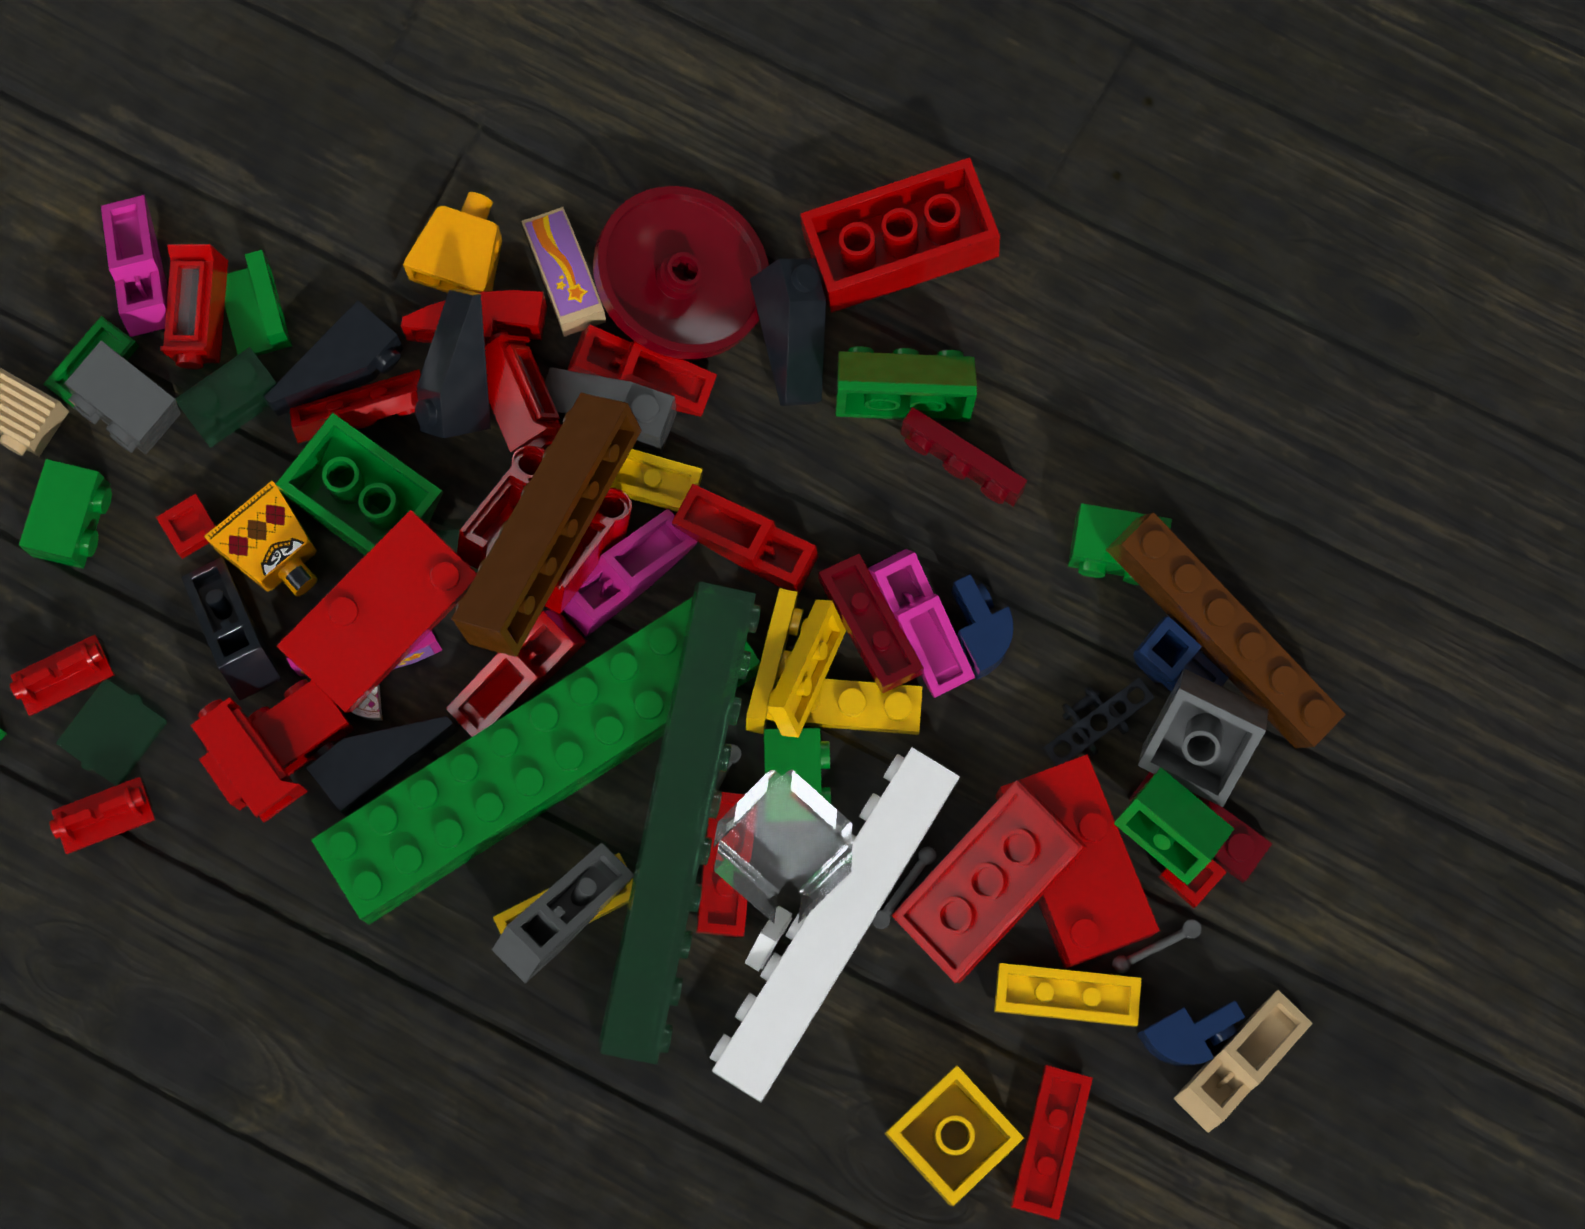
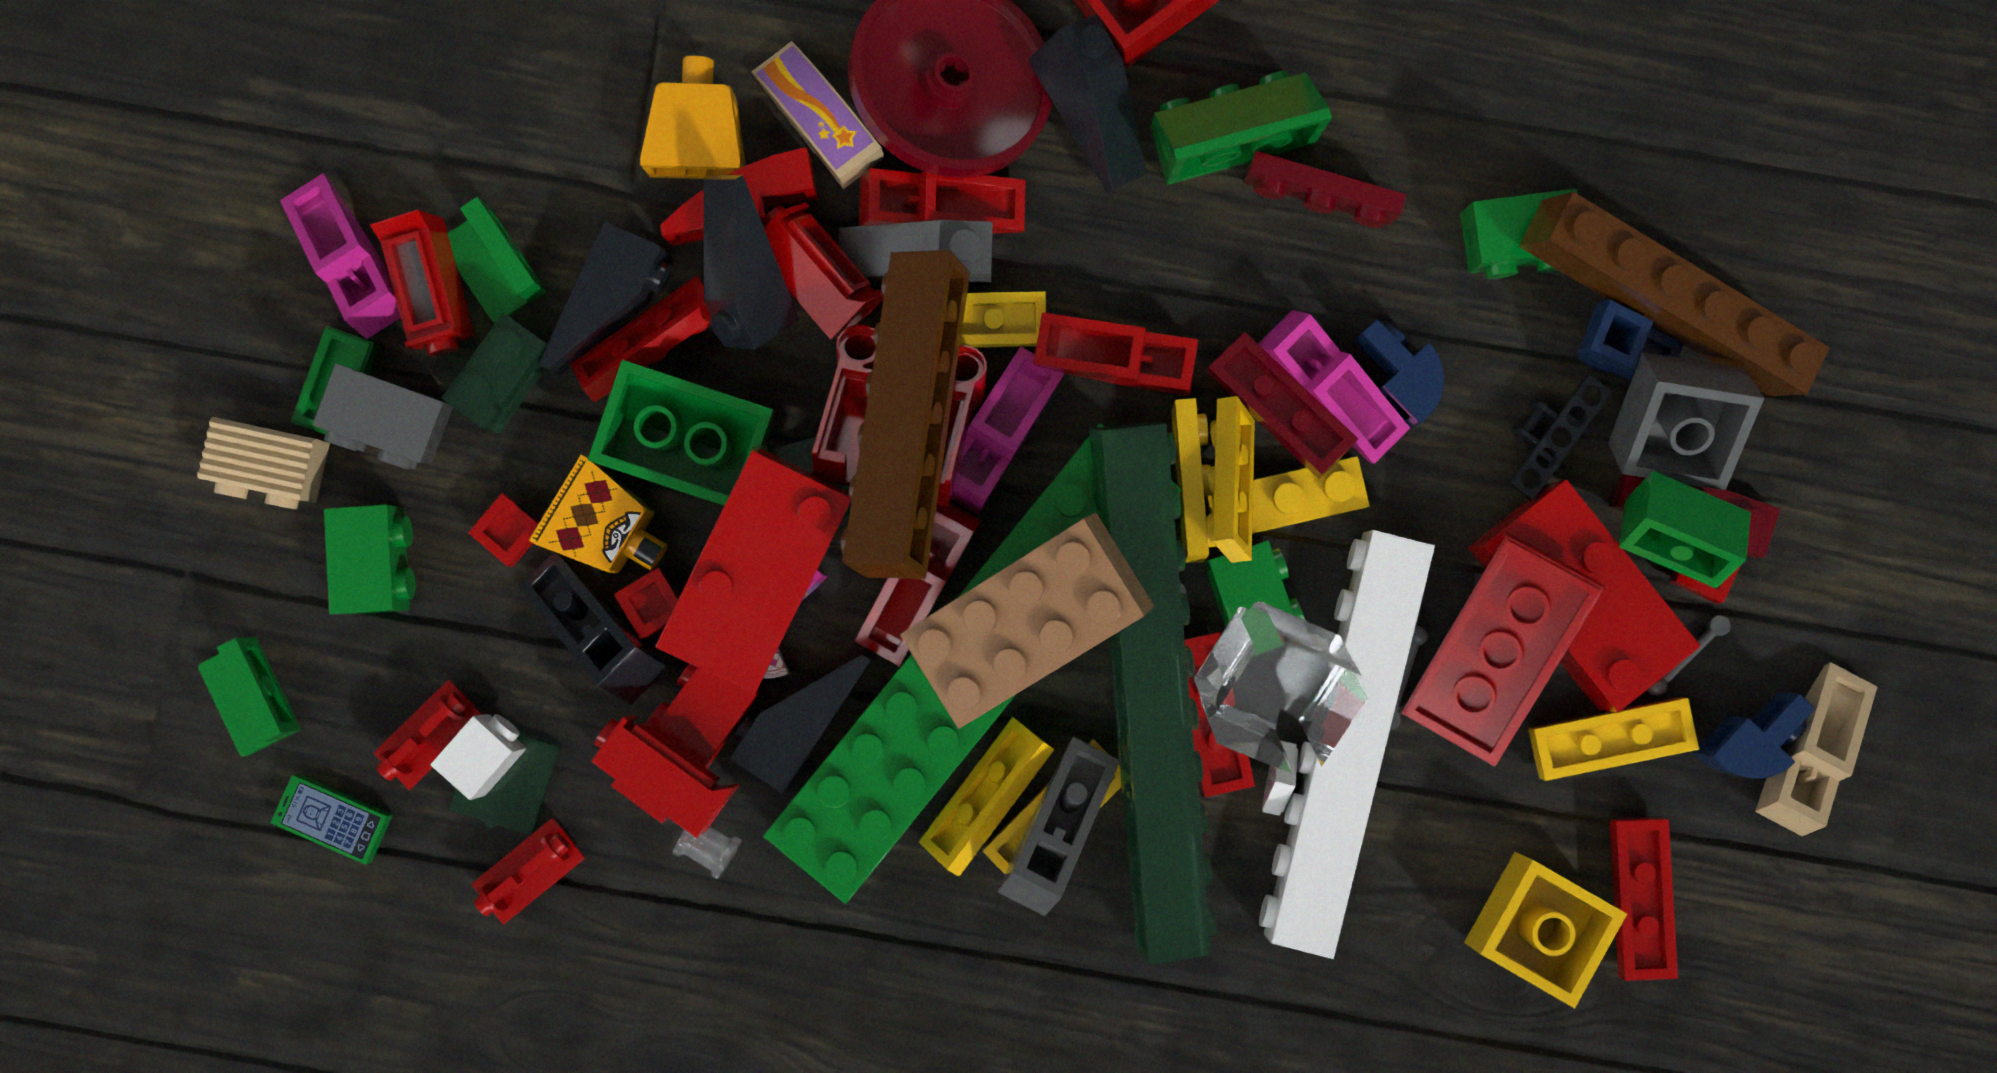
camera: 15 degrees left, 10 degrees up
none -> white brick [430,714,527,800]
none -> red plate [614,567,680,639]
none -> clear bush [672,826,742,880]
none -> medium nougat brick [900,513,1155,729]
none -> yellow plate [919,717,1054,876]

